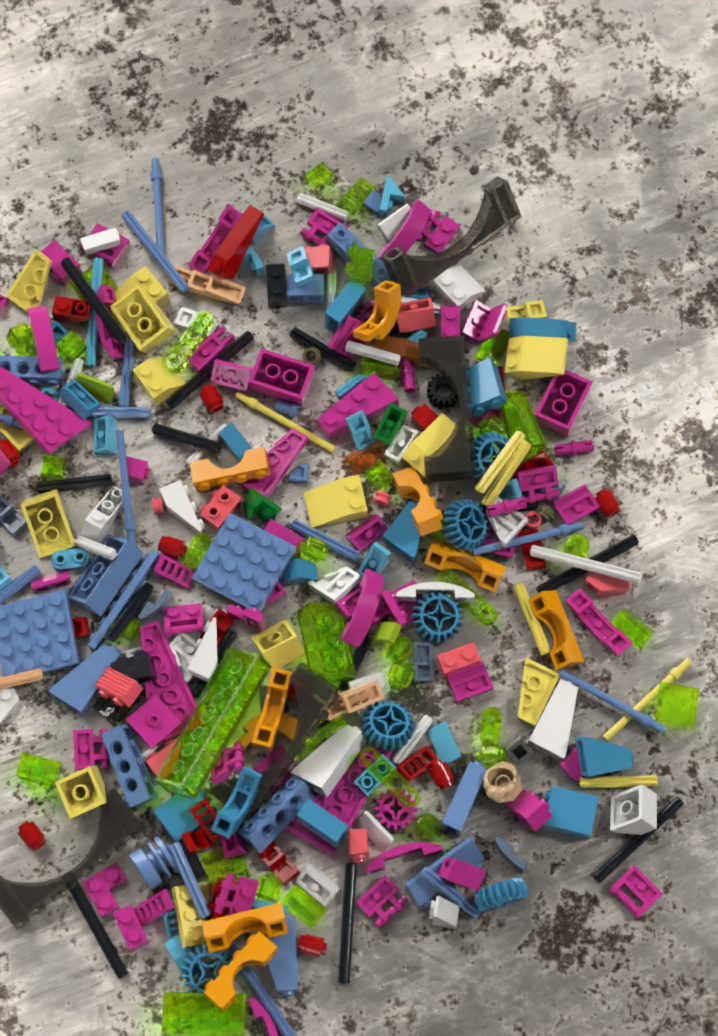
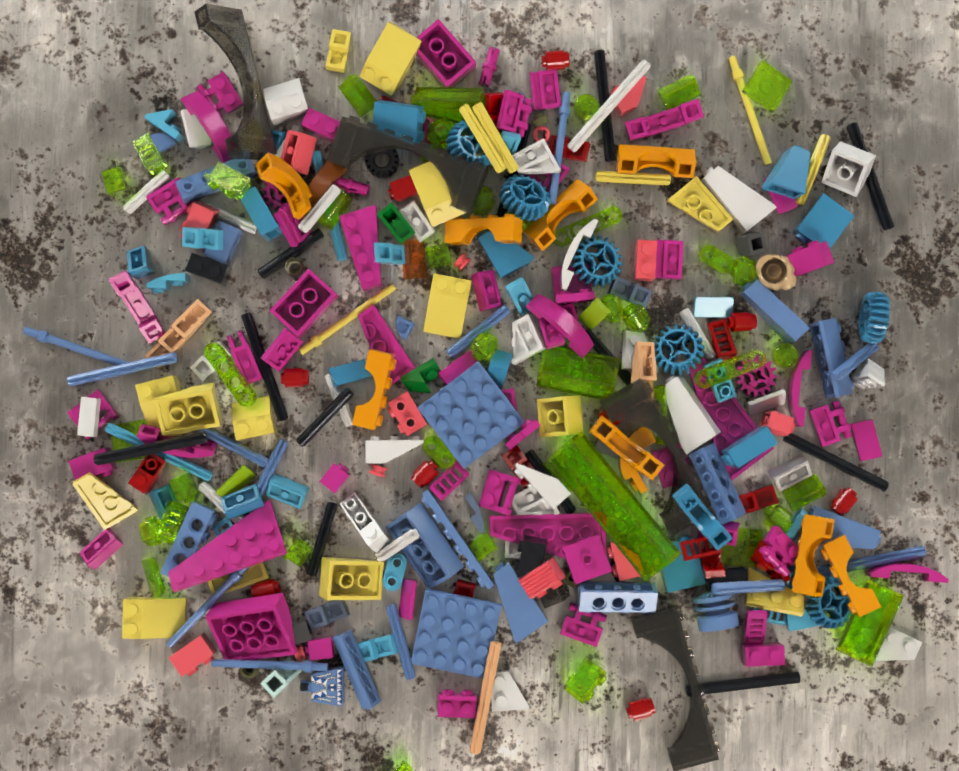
camera: 70 degrees left, 15 degrees up
dark pink slope [27,306,59,372] -> none
light yellow slope [55,765,106,819] -> none
dark pink plate [82,862,127,918] -> none
black axle [106,583,154,642] -> none
medium blue bar [116,430,136,545] -> none
red slope [208,205,265,280] -> none
dark pink plate [211,741,244,785] -> none
medium blue pin [274,399,300,417] -> none
dark pink hinge [437,857,486,891] -> none
dark pink bracket [460,300,507,344] -> none
dark pink pin [486,496,527,518] -> none
sand blue slope [494,836,528,873] -> none
dark azure arch [509,318,576,342] -> none
medium blue bar [559,669,666,734] -> none
dark pink plate [608,865,663,919] -> none
none -> clear neon green brick [467,185,496,217]
none -> dark pink slope [850,419,882,461]

